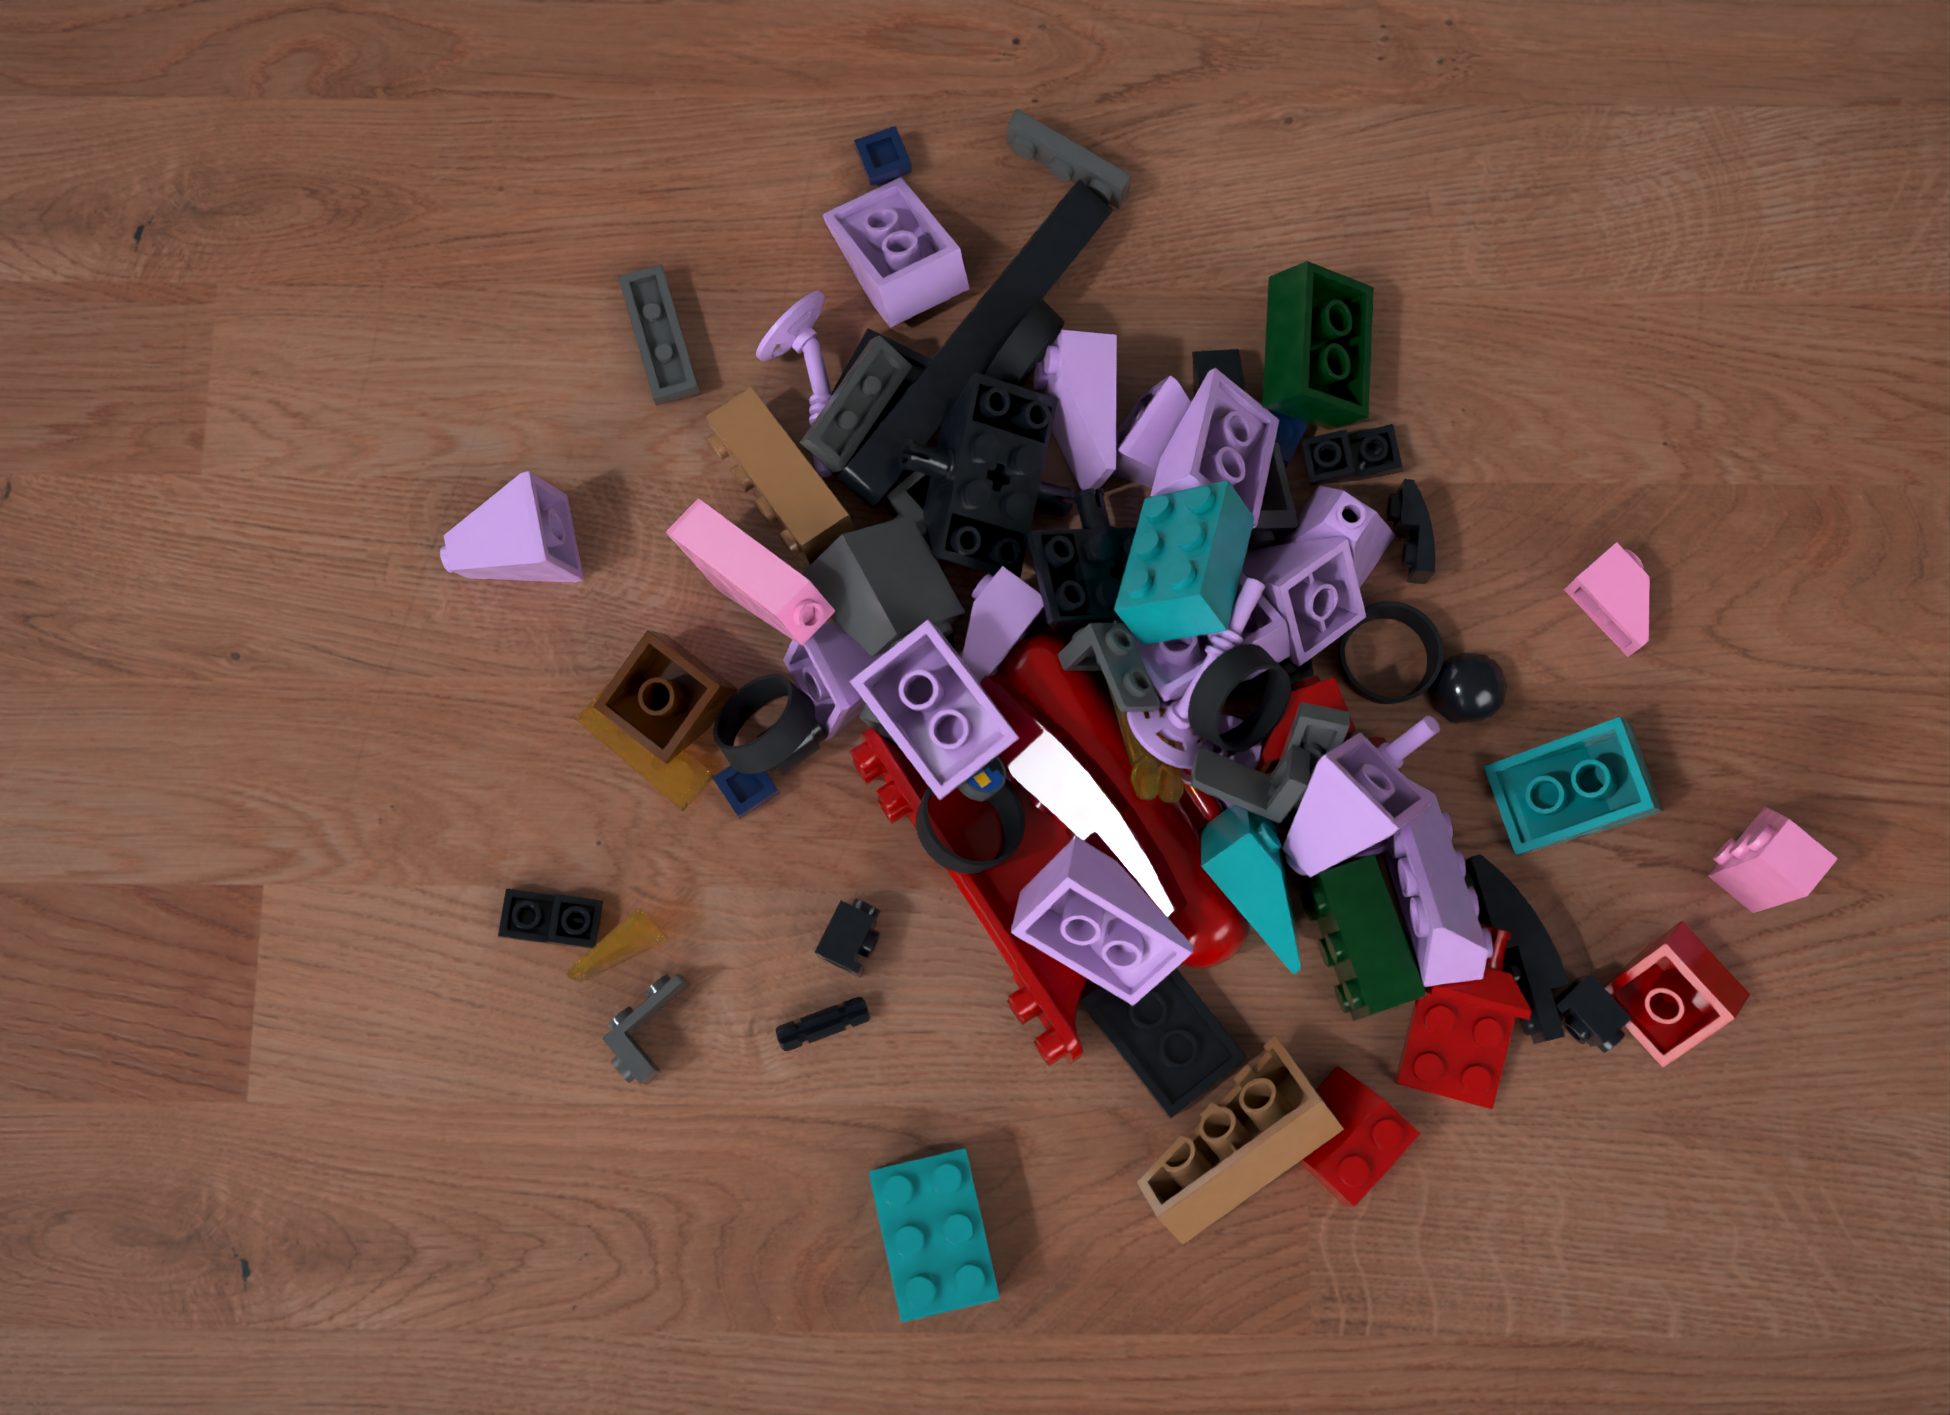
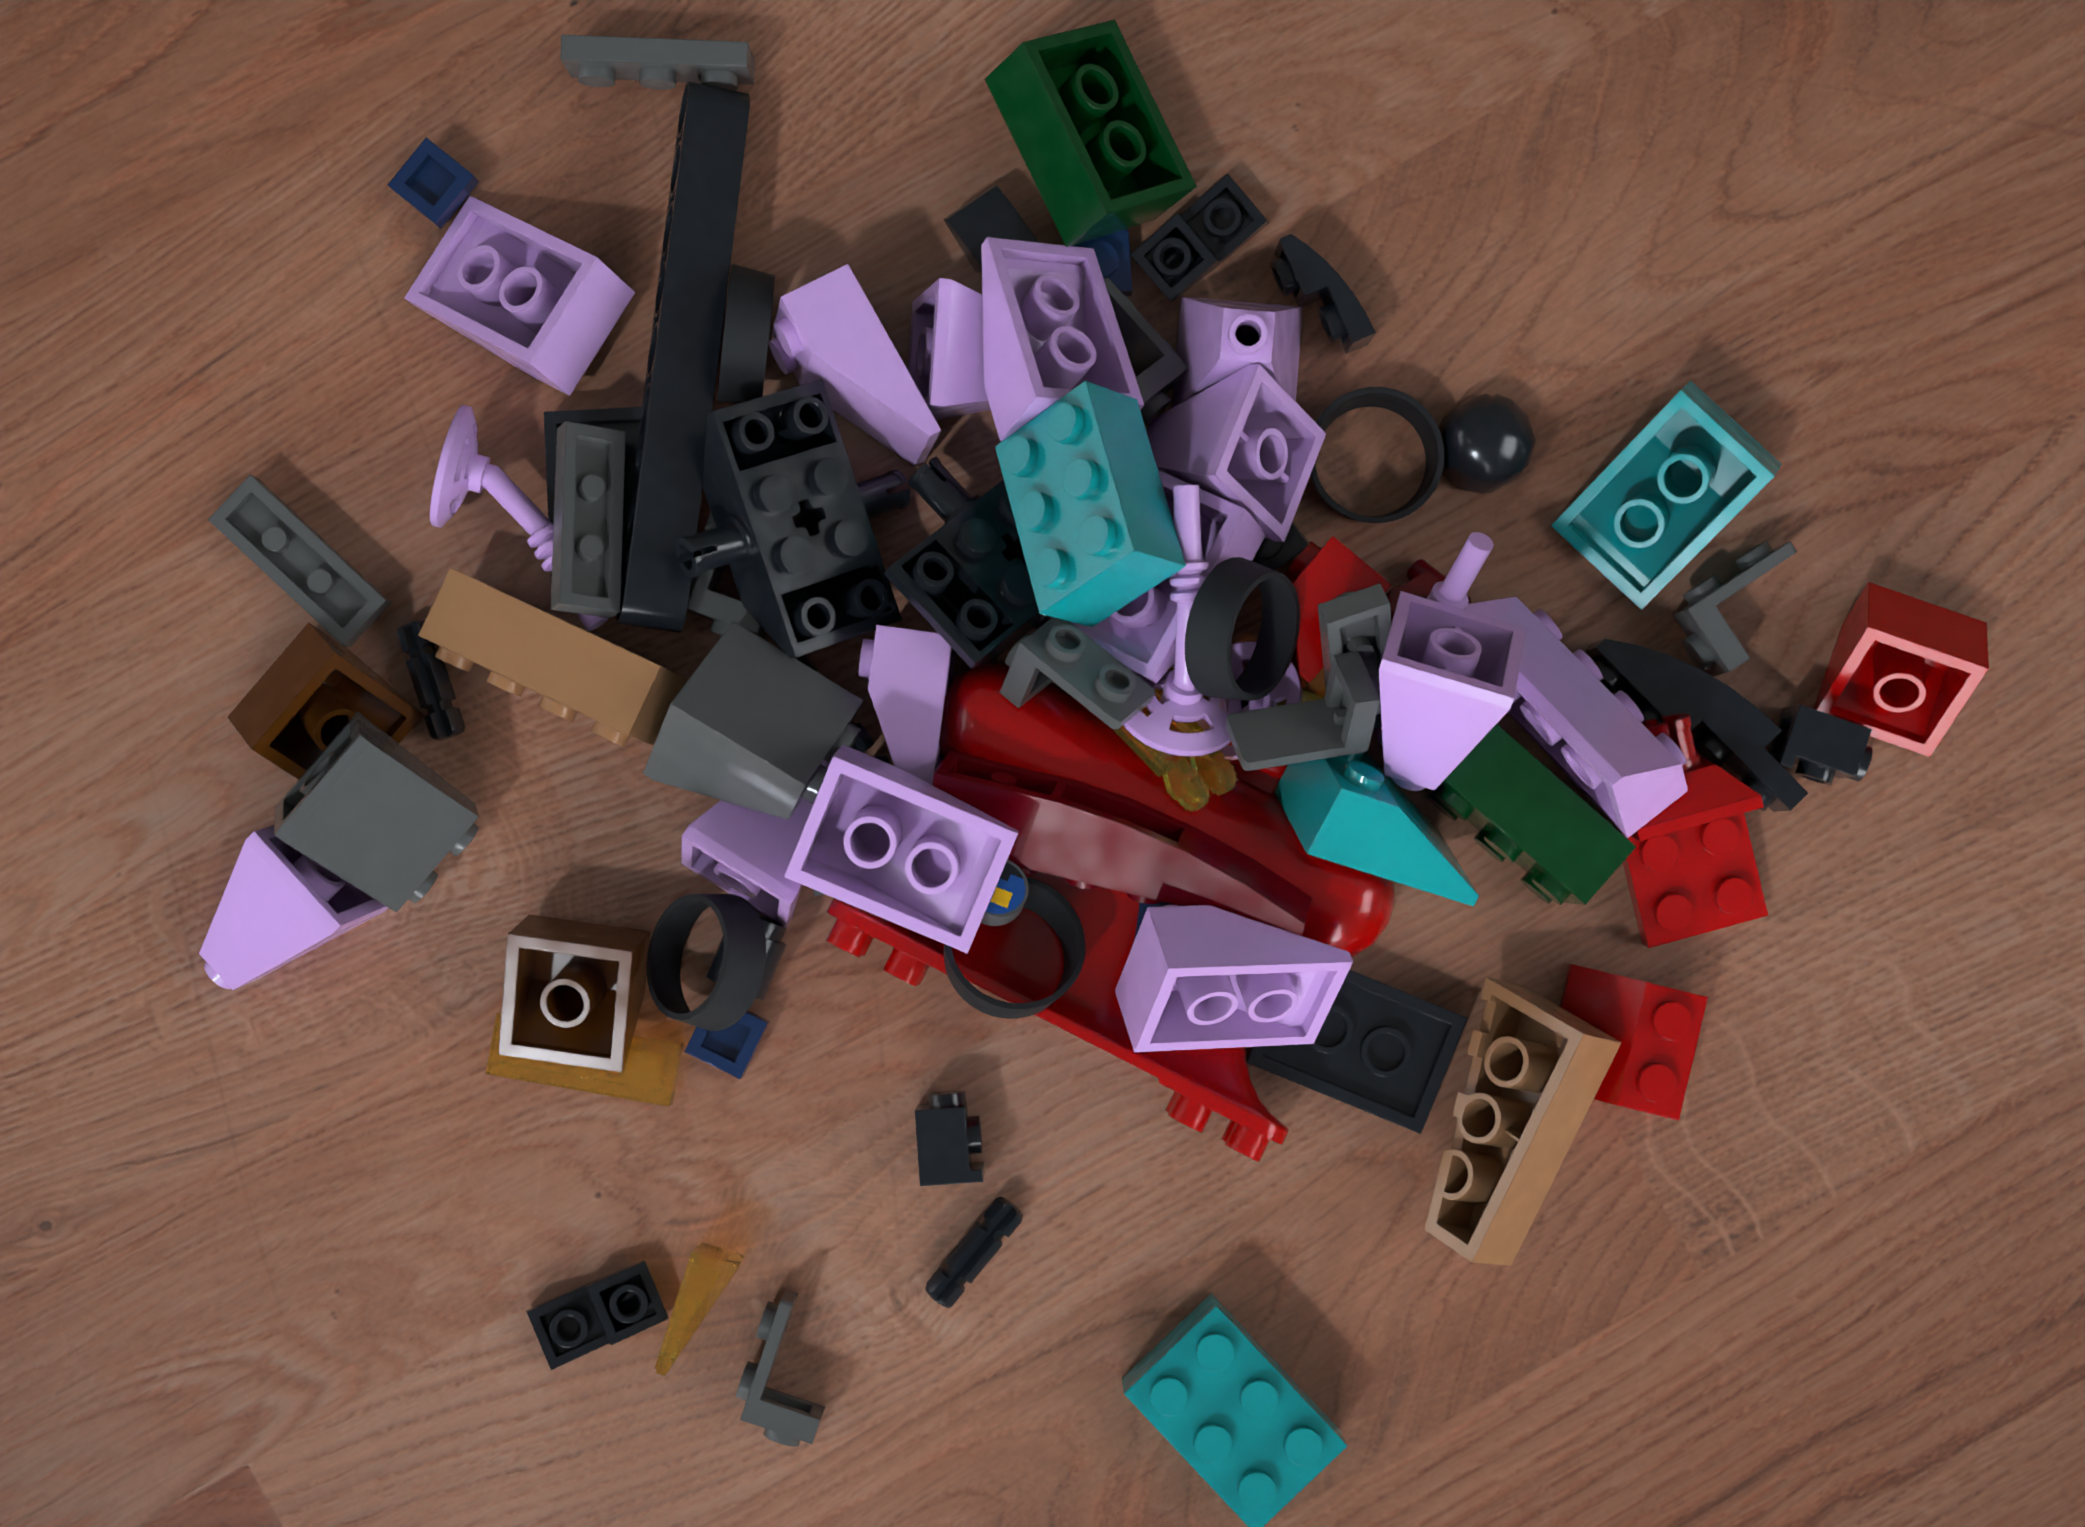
camera: 25 degrees left, 10 degrees up
bright pink slope [666,499,835,646] -> none
bright pink slope [1564,542,1650,657] -> none
bright pink wedge [1708,806,1838,913] -> none
none -> reddish brown slope [228,622,423,779]
none -> dark grey slope [274,711,479,912]
none -> black axle [397,620,465,740]
none -> dark grey bracket [1673,540,1798,676]

